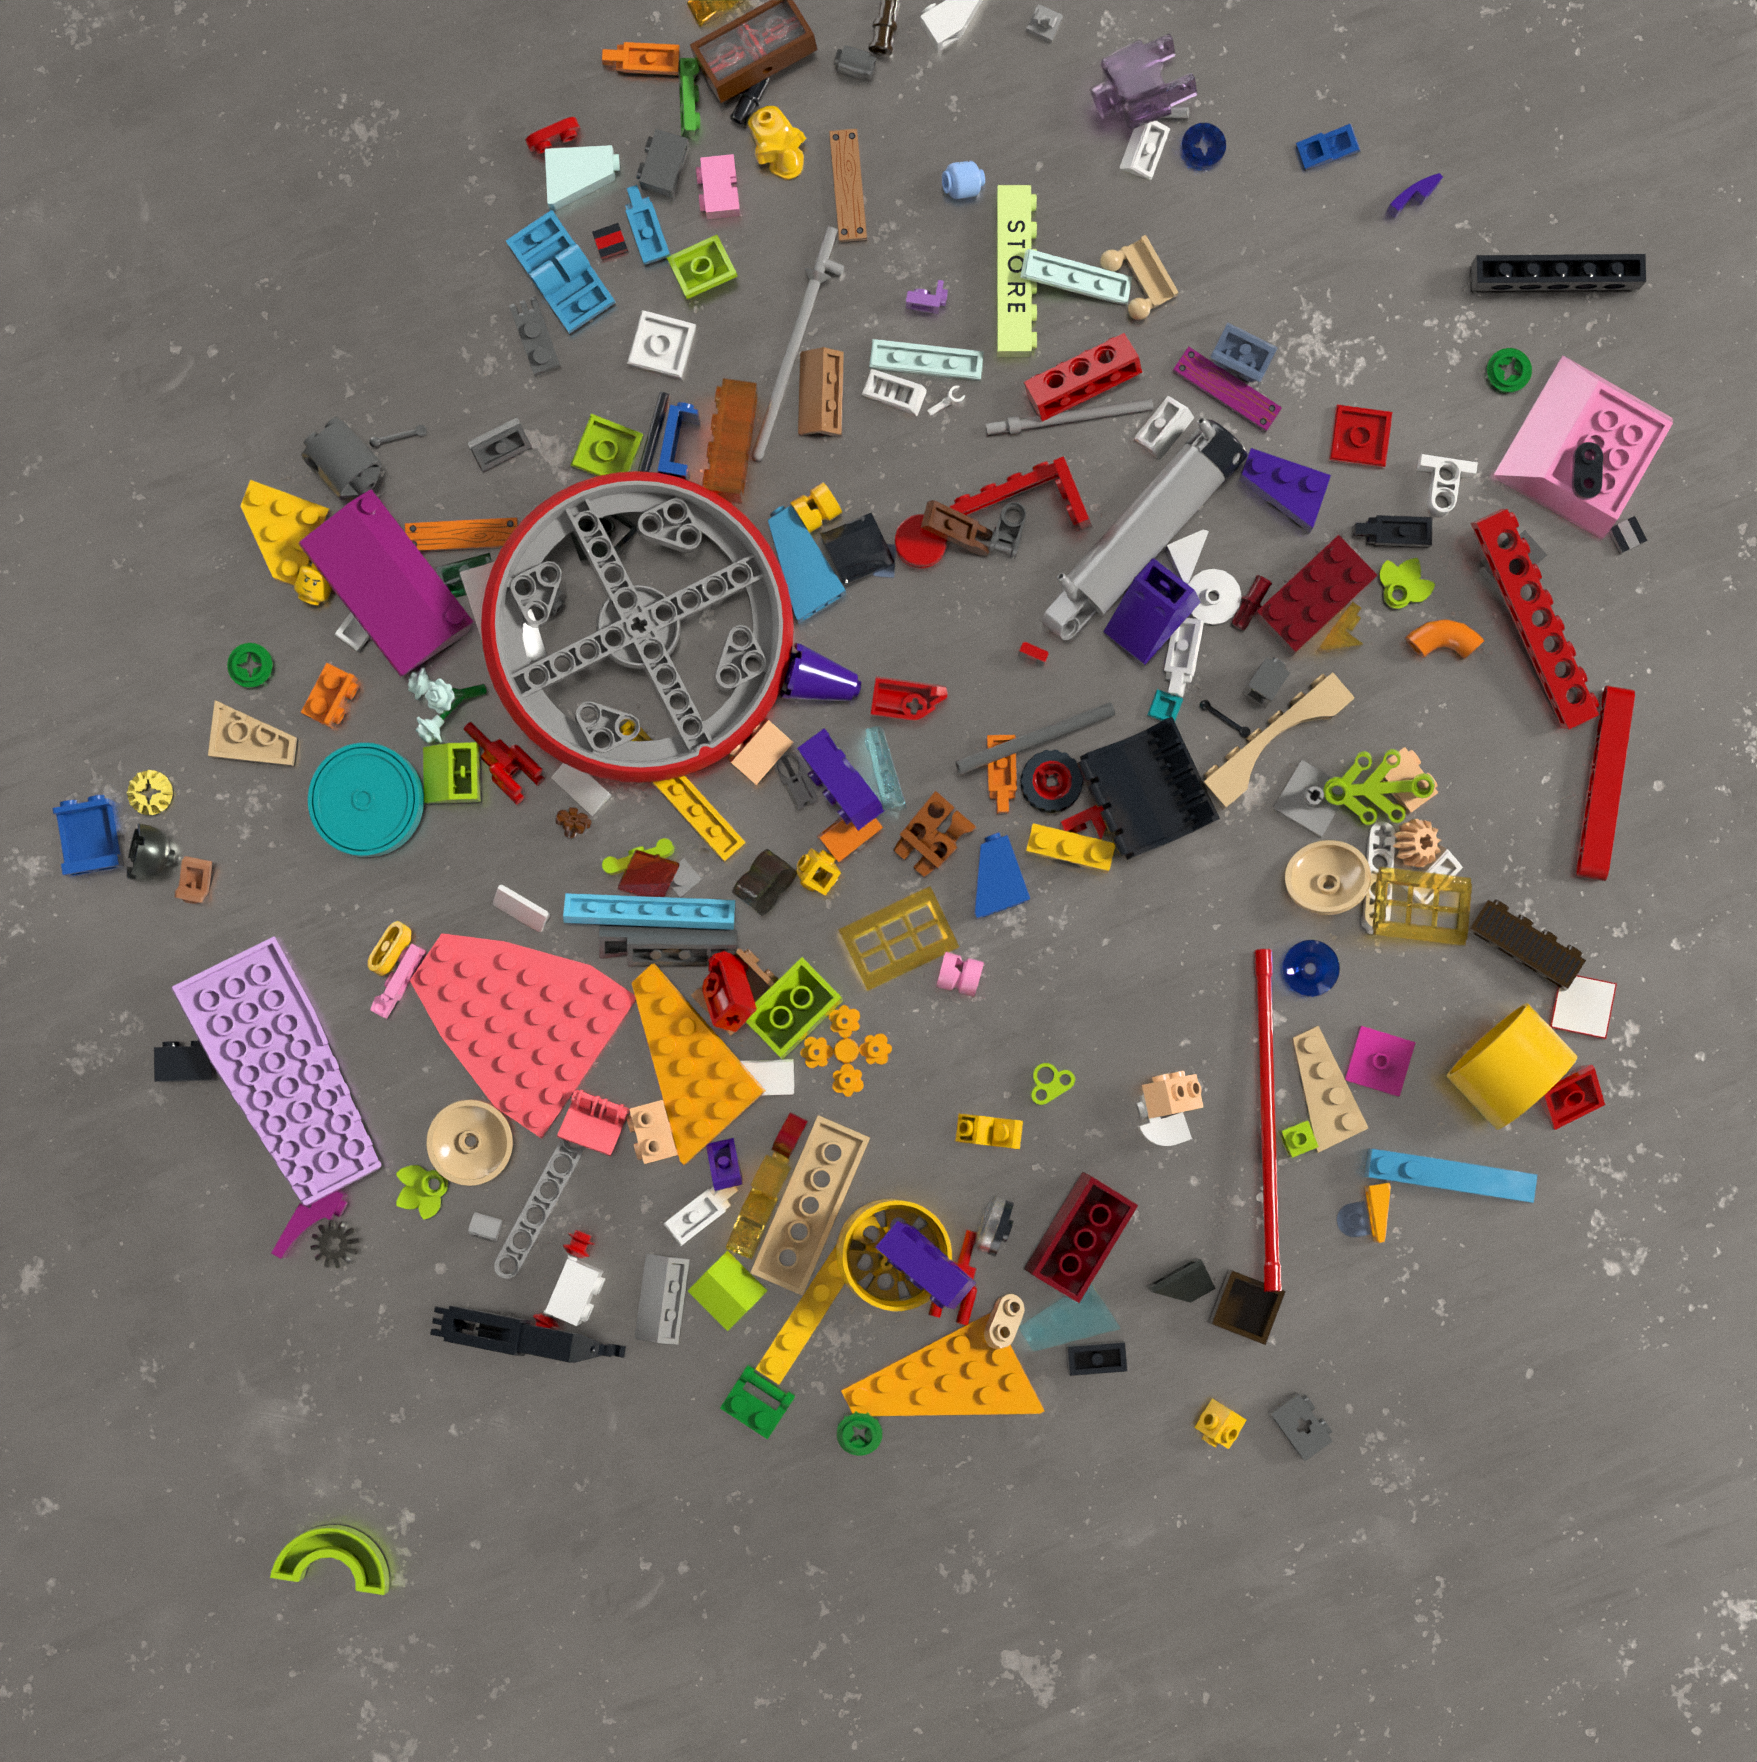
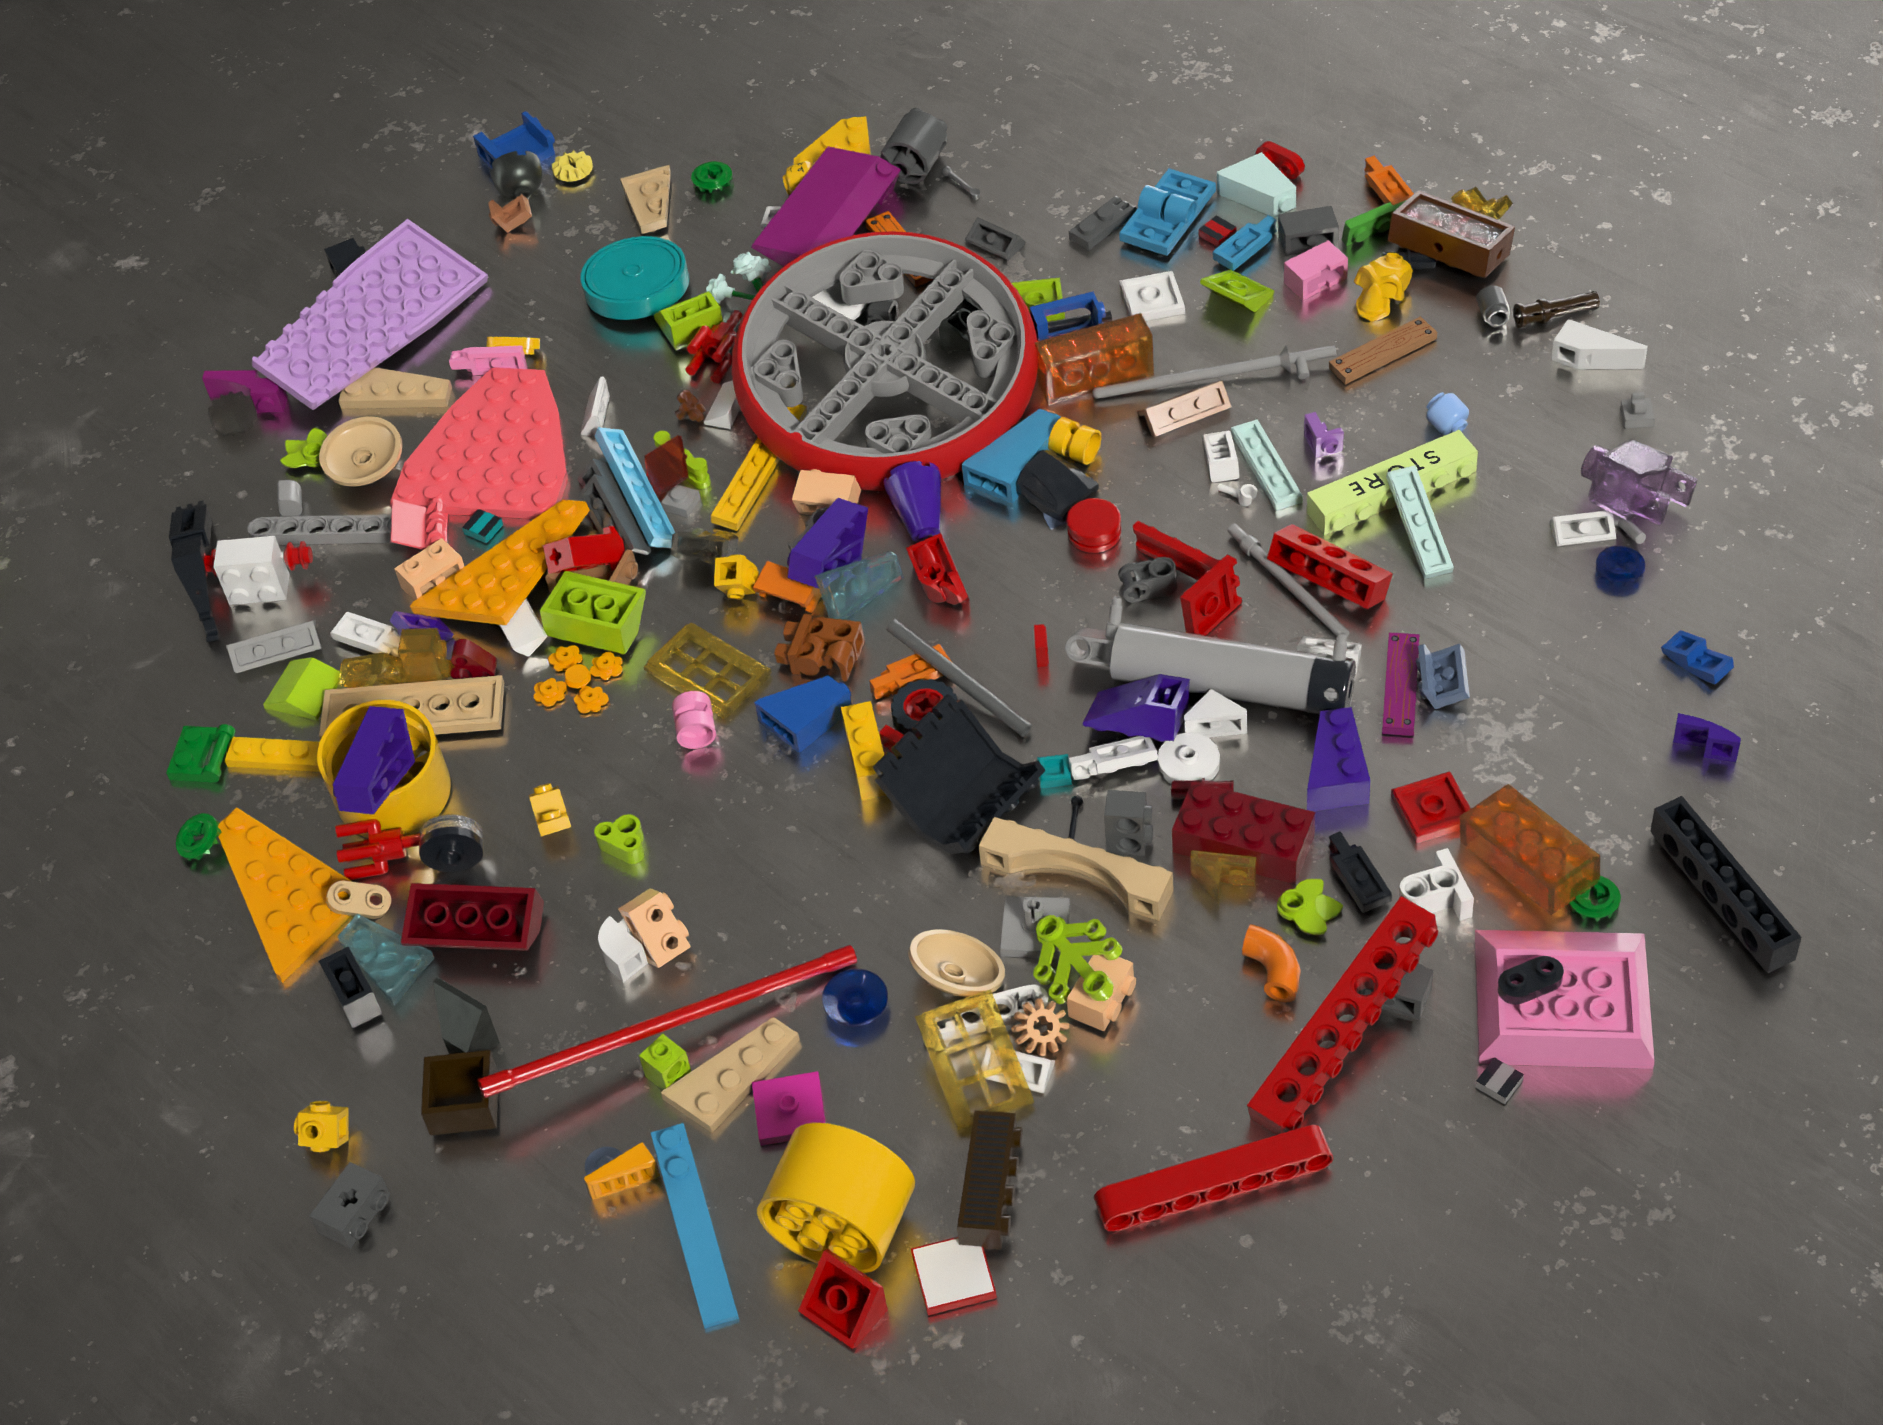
camera: 70 degrees right, 35 degrees down
orange bracket [301,663,359,729] -> none
reddish brown hinge [921,500,993,556] -> none
tan gear [1100,235,1179,320] -> none
none -> tan wing [339,367,452,409]
none -> tile [462,509,503,544]
none -> clear orange brick [1460,784,1600,915]

